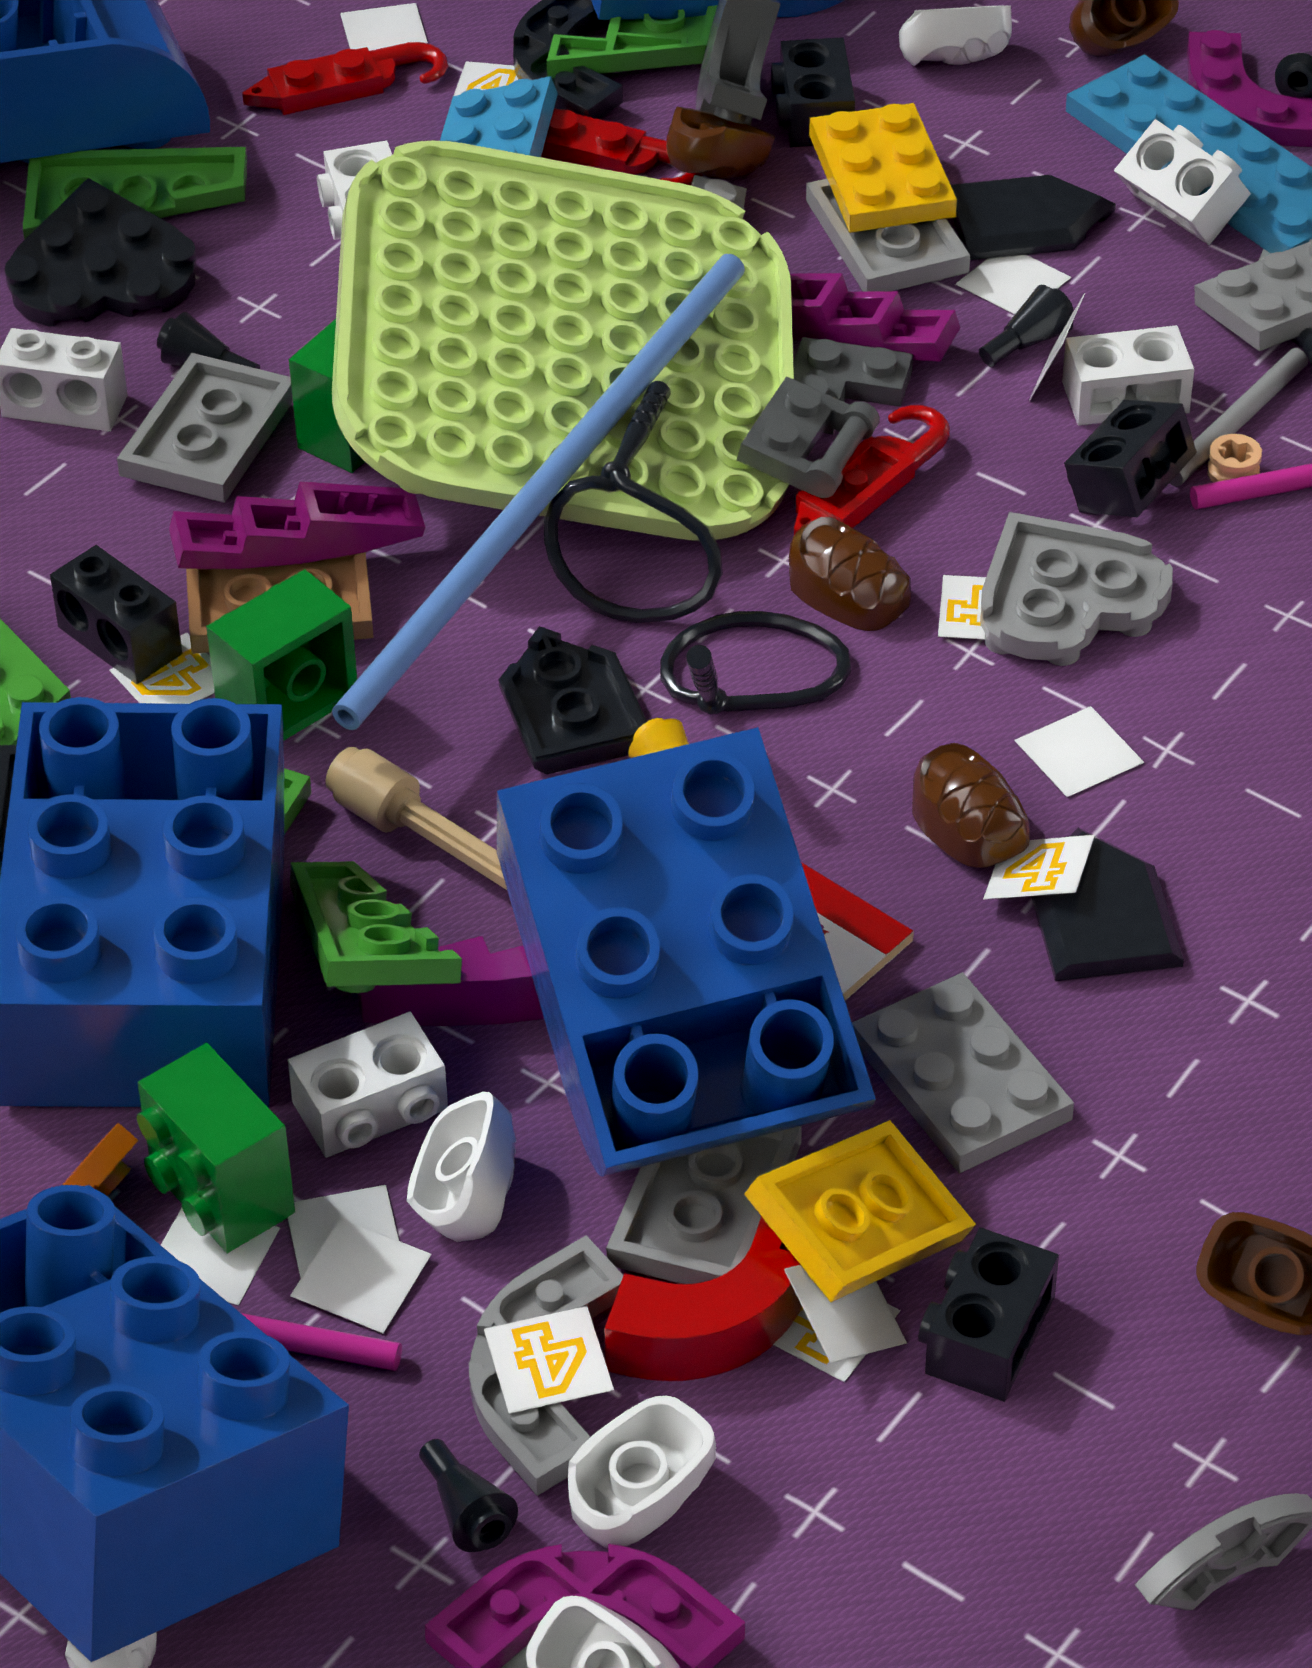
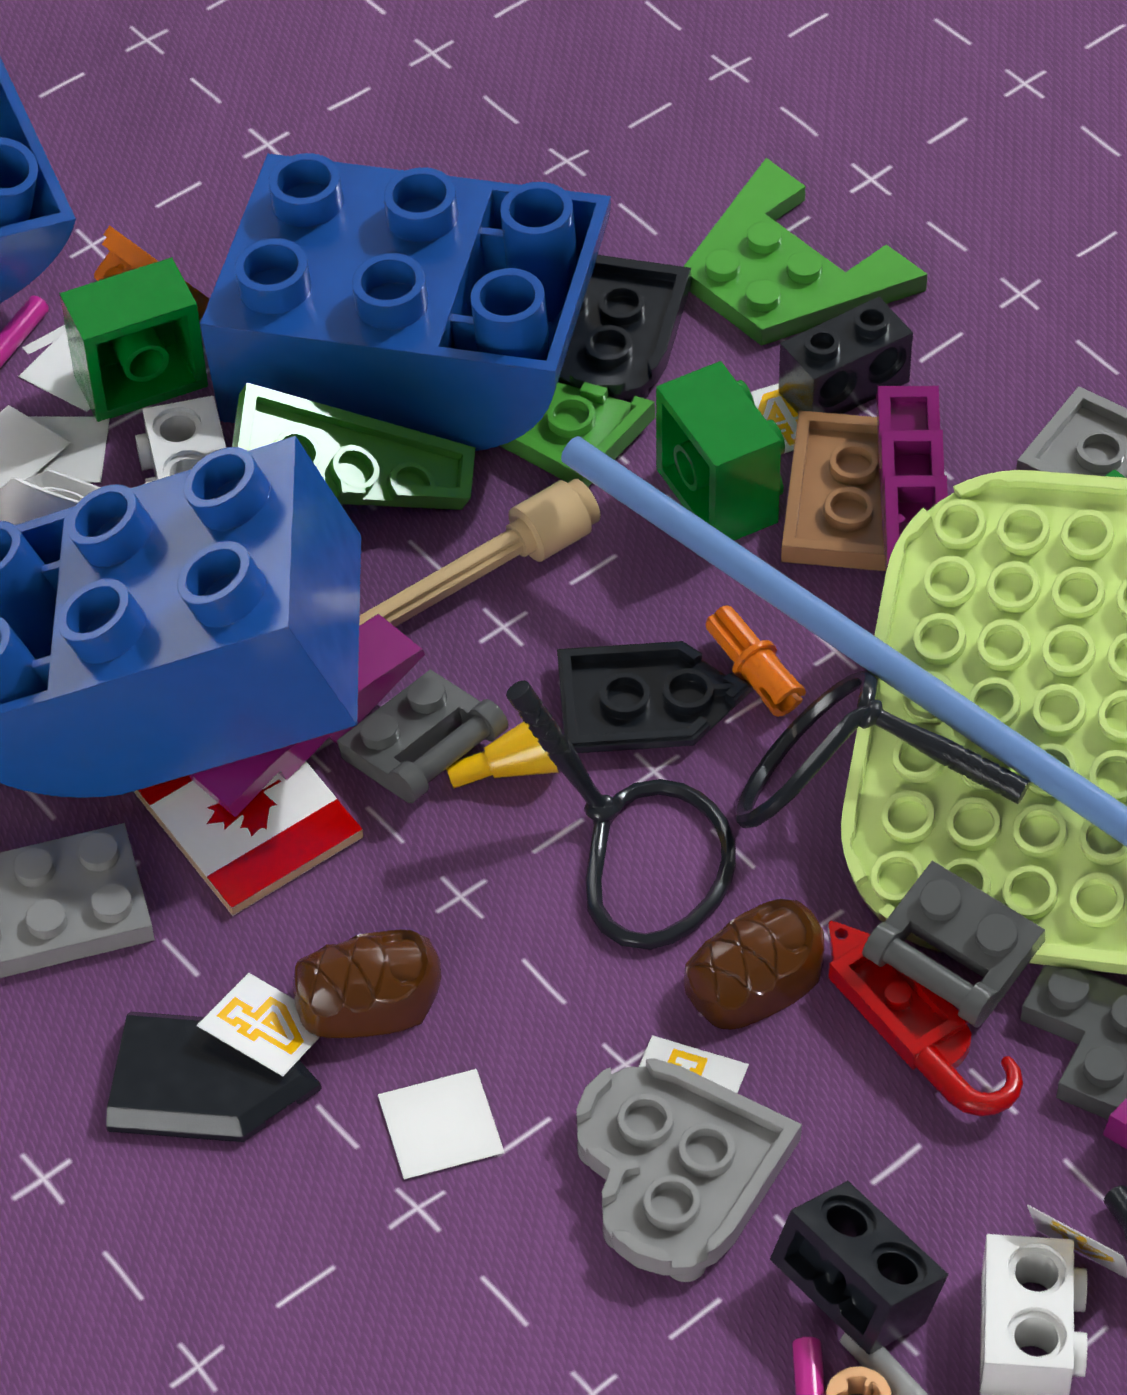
camera: 105 degrees right, 5 degrees up
none -> orange axle [705,605,806,717]

